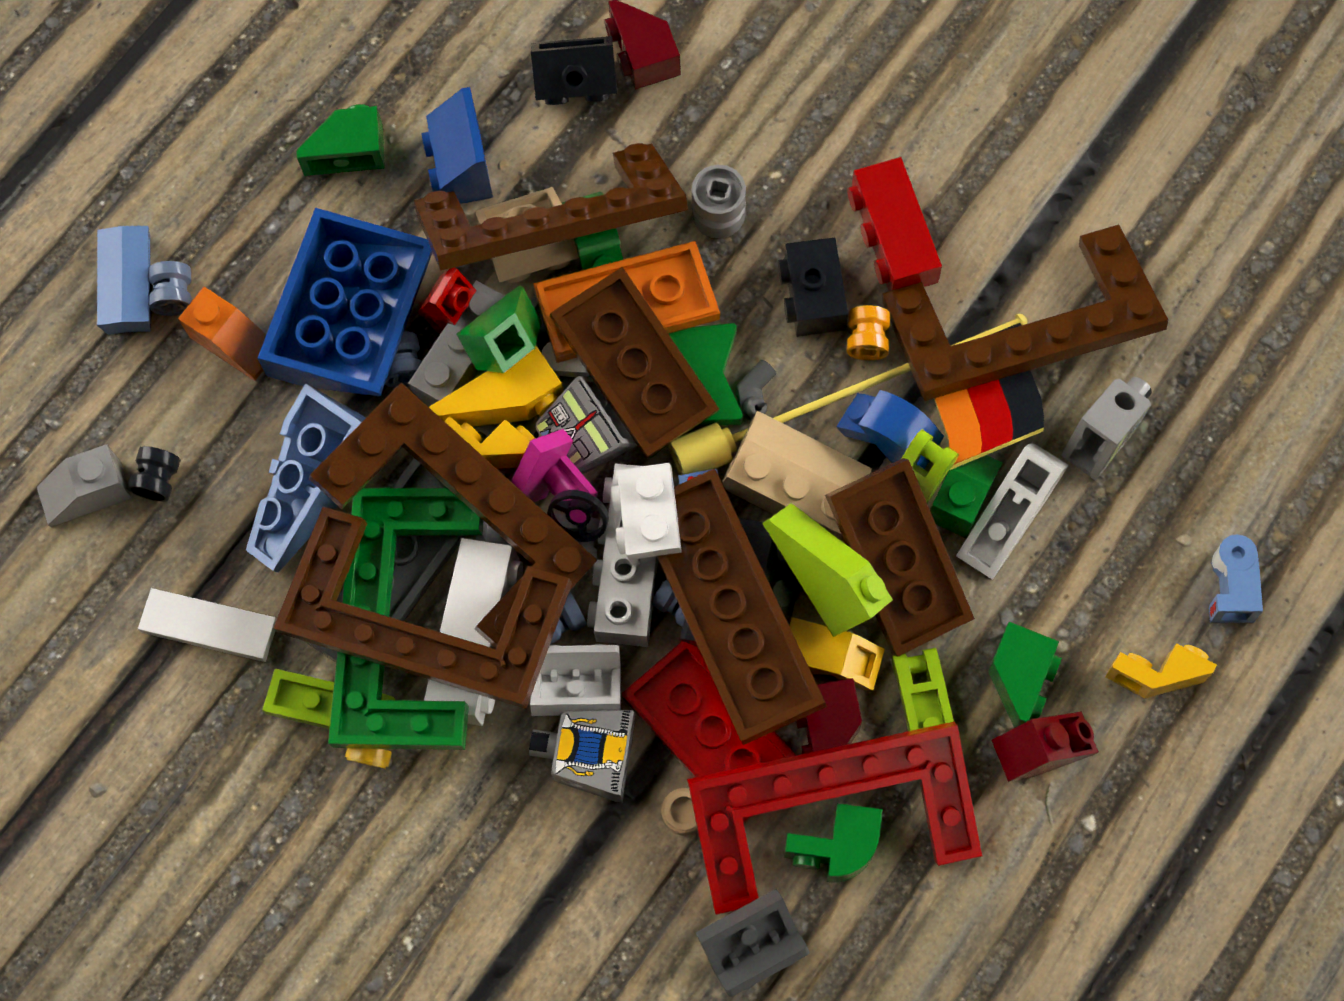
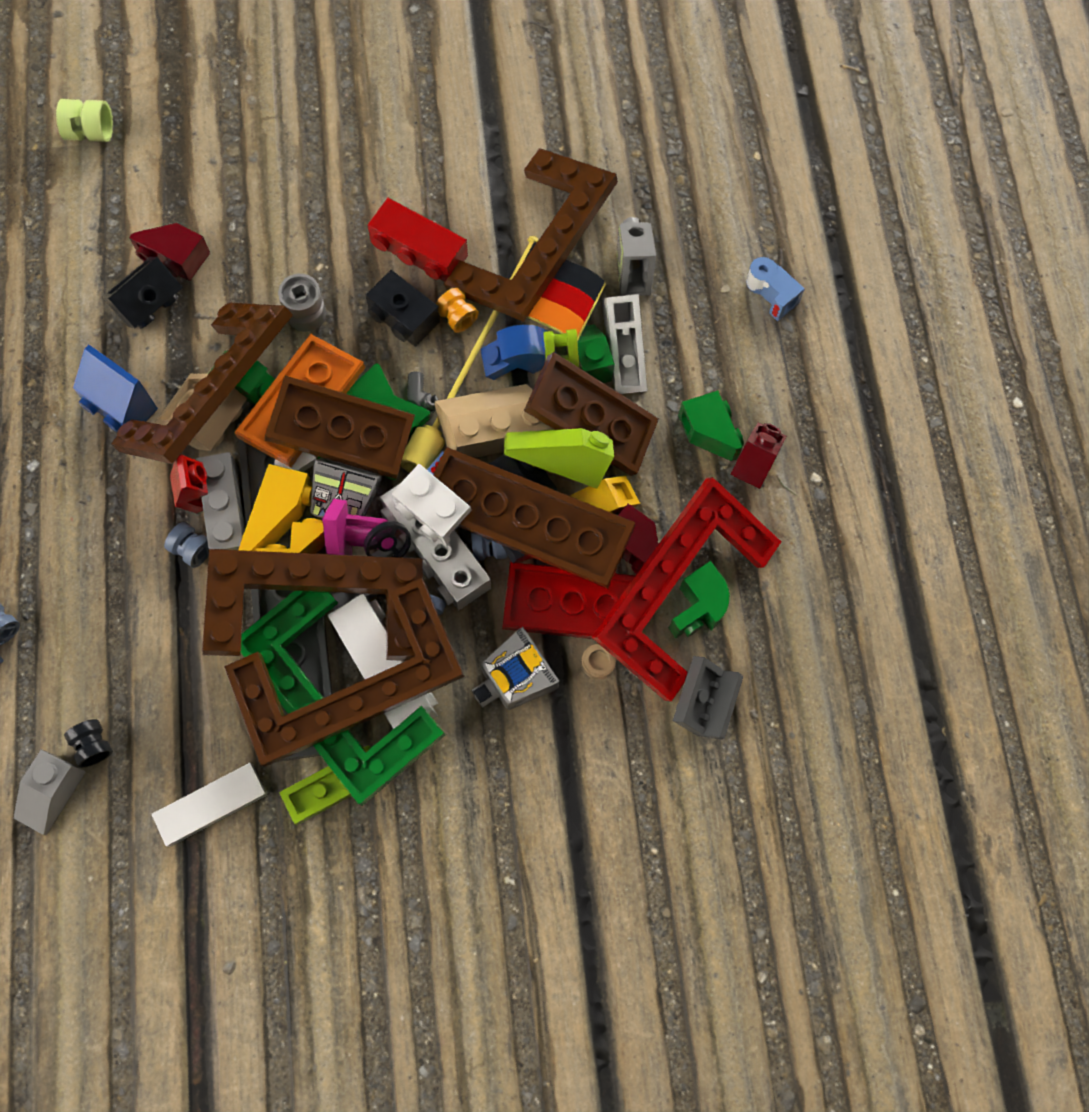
camera: 50 degrees left, 0 degrees up
orange slope [178,287,266,381] -> none
medium blue wedge [246,384,366,573] -> none
blue slope [258,208,433,396] -> none
green slope [296,104,385,176] -> none
yellow tile [345,748,392,769] -> none
green slope [456,286,542,373] -> none
white bracket [530,644,621,716] -> none
lime plate [892,647,954,731] -> none
yellow slope [1105,643,1217,699] -> none

